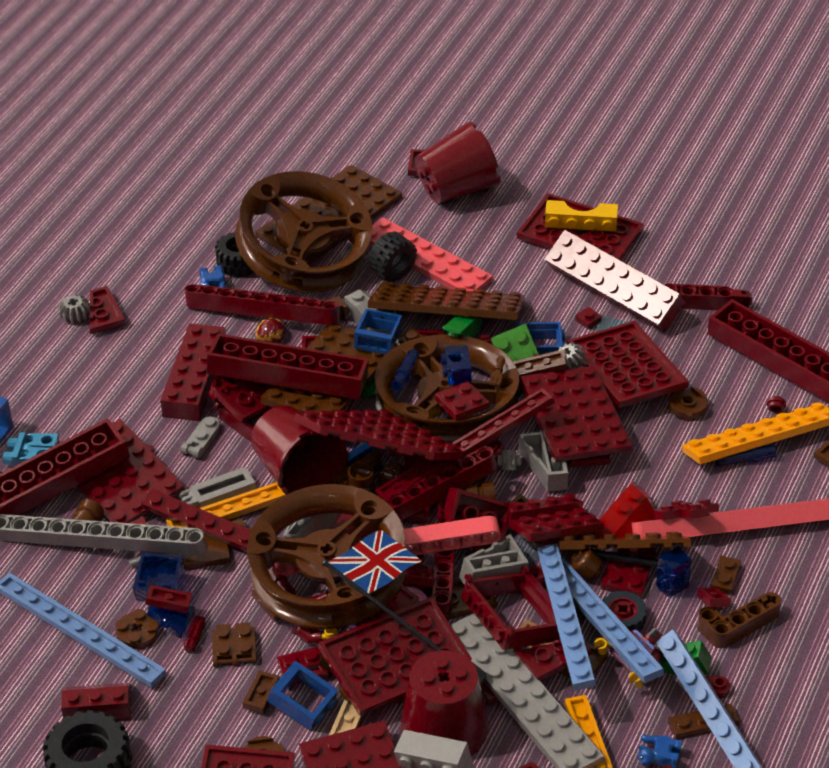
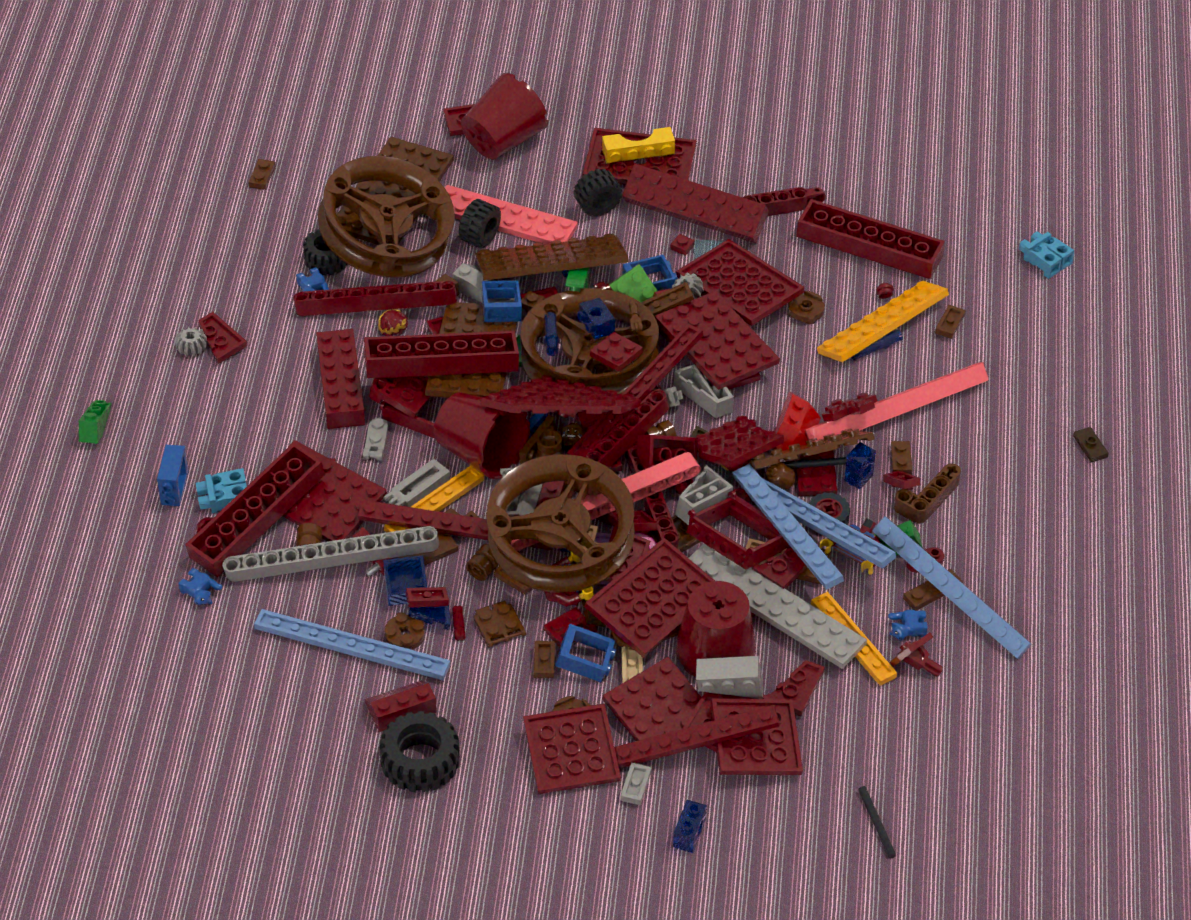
camera: 20 degrees left, 5 degrees up
flag [322,530,488,683] -> none
none -> reddish brown plate [249,159,276,190]
none -> reddish brown wheel [466,544,498,581]
none -> black tyre [573,169,622,217]

